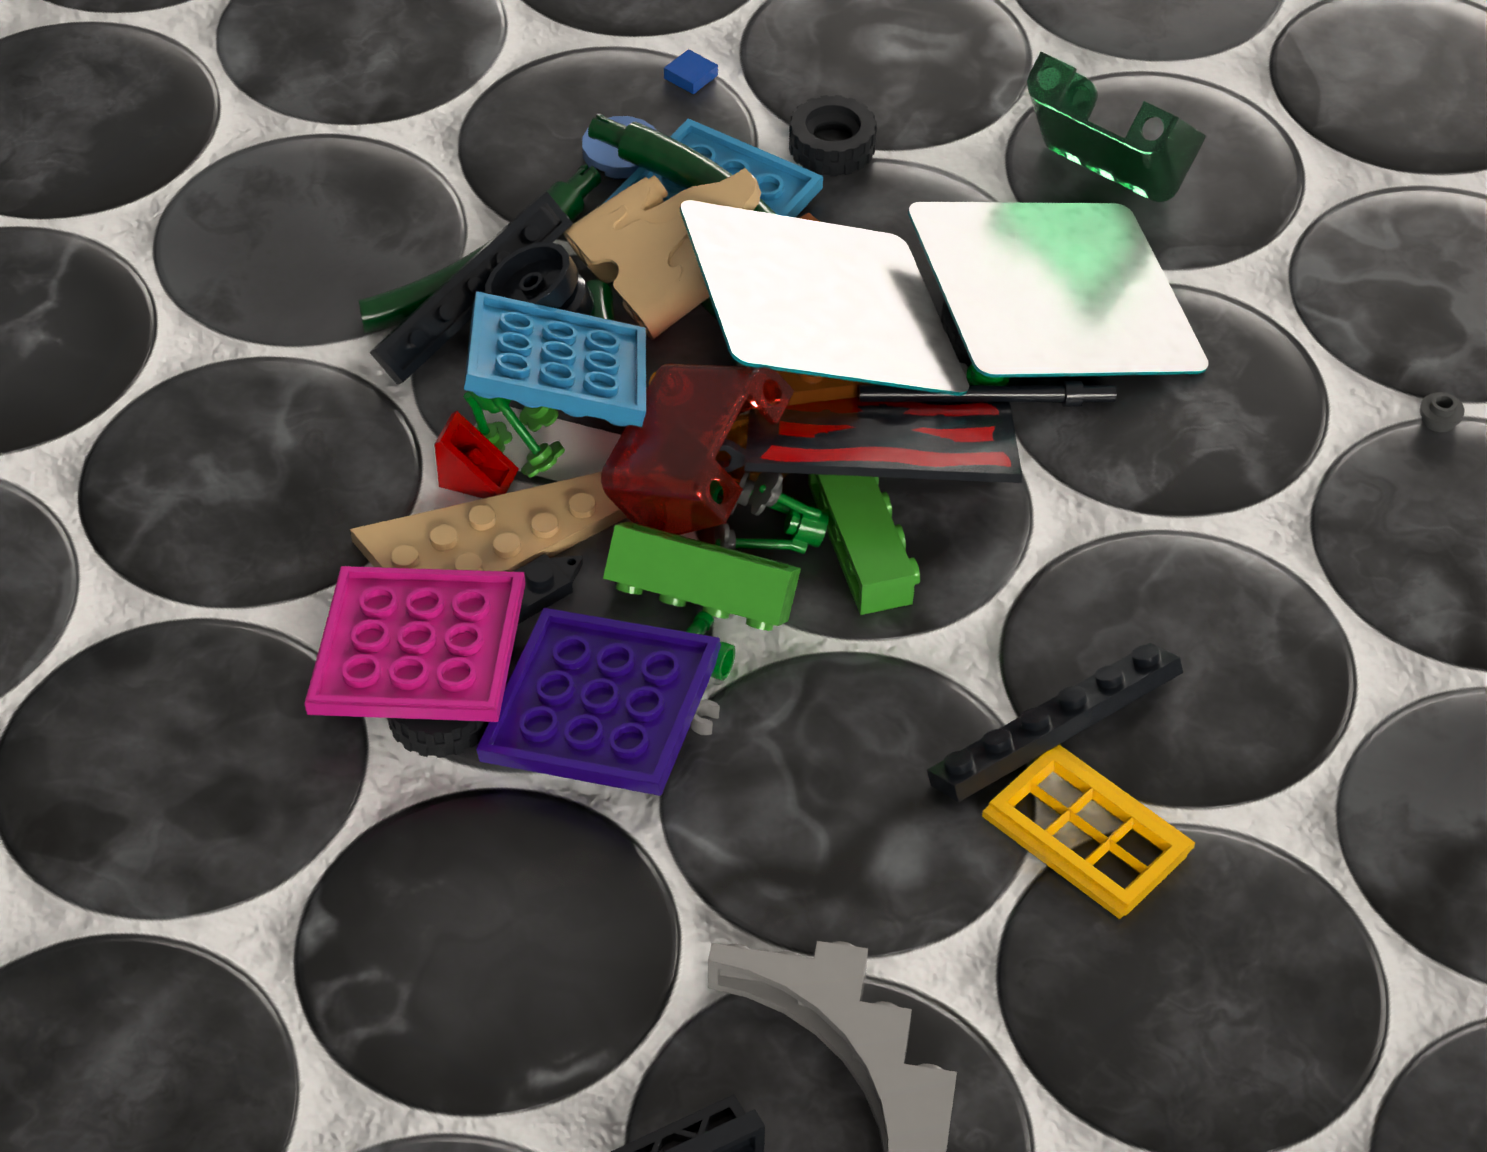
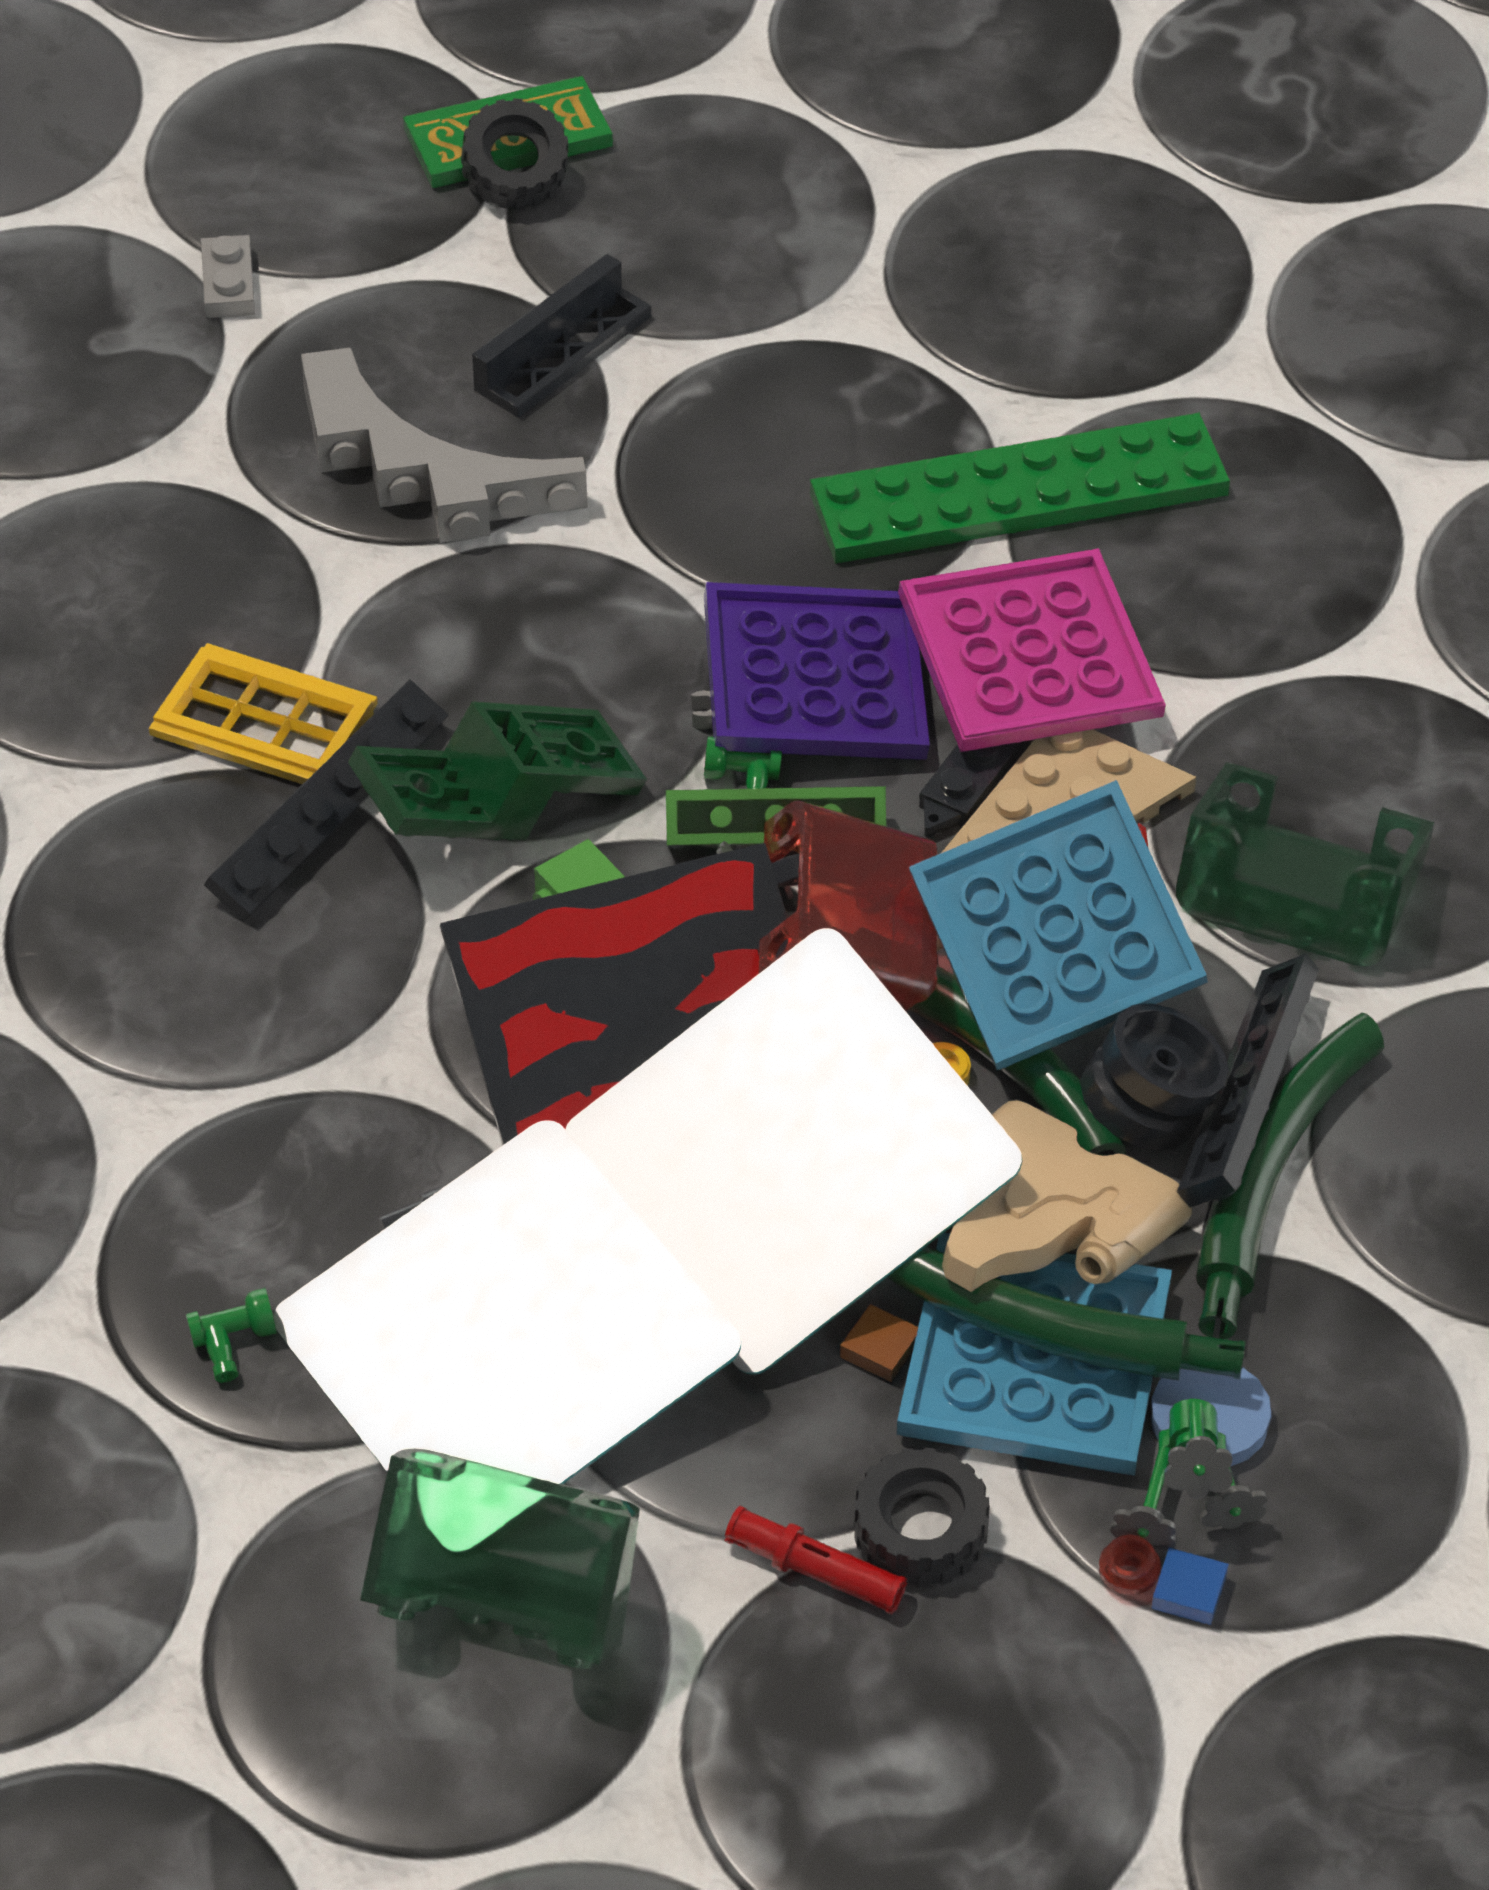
camera: 160 degrees right, 0 degrees up
none -> green piece [186,1288,277,1383]
none -> dark green bracket [348,701,647,840]
none -> red pin [724,1506,907,1615]
none -> green plate [810,413,1230,564]
none -> clear red plate [1098,1535,1161,1595]
none -> dark grey plant [1110,1398,1267,1551]
none -> clear green windscreen [1176,762,1435,967]

